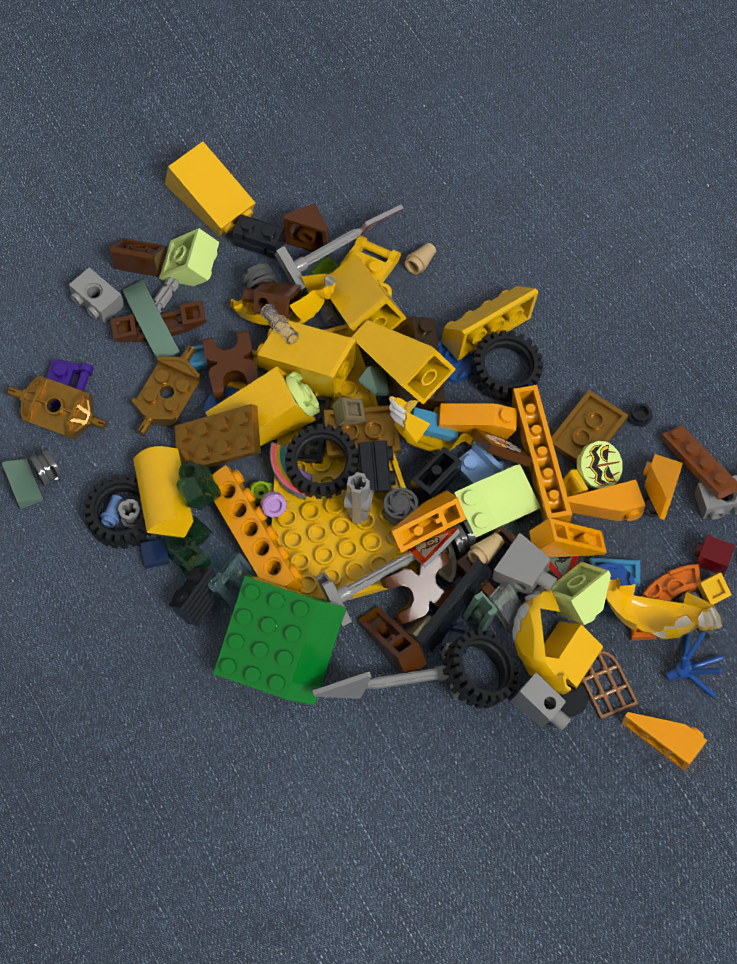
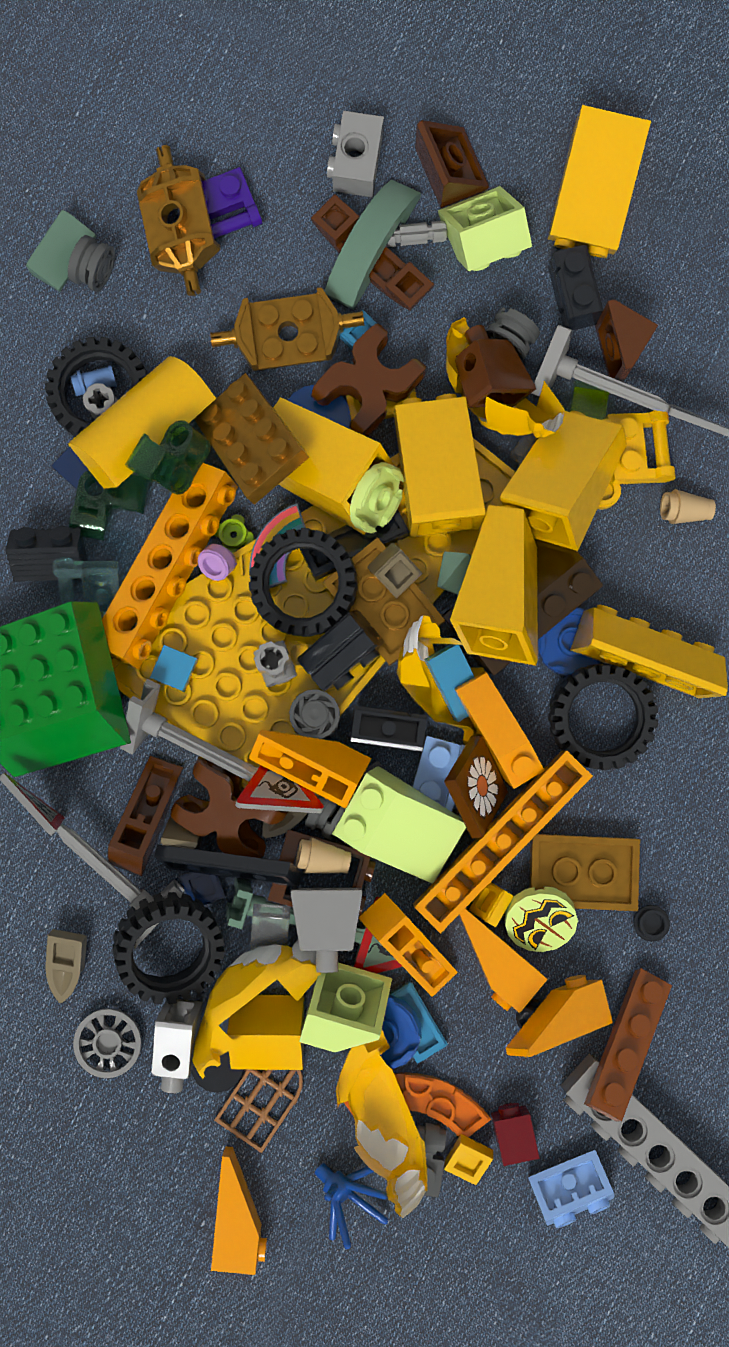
camera: 55 degrees right, 20 degrees up
clear pin [260,304,299,345] -> none
none -> dark tan plate [45,929,87,1003]
none -> light grey wheel [73,1008,142,1078]
none -> dark azure tile [150,645,198,692]

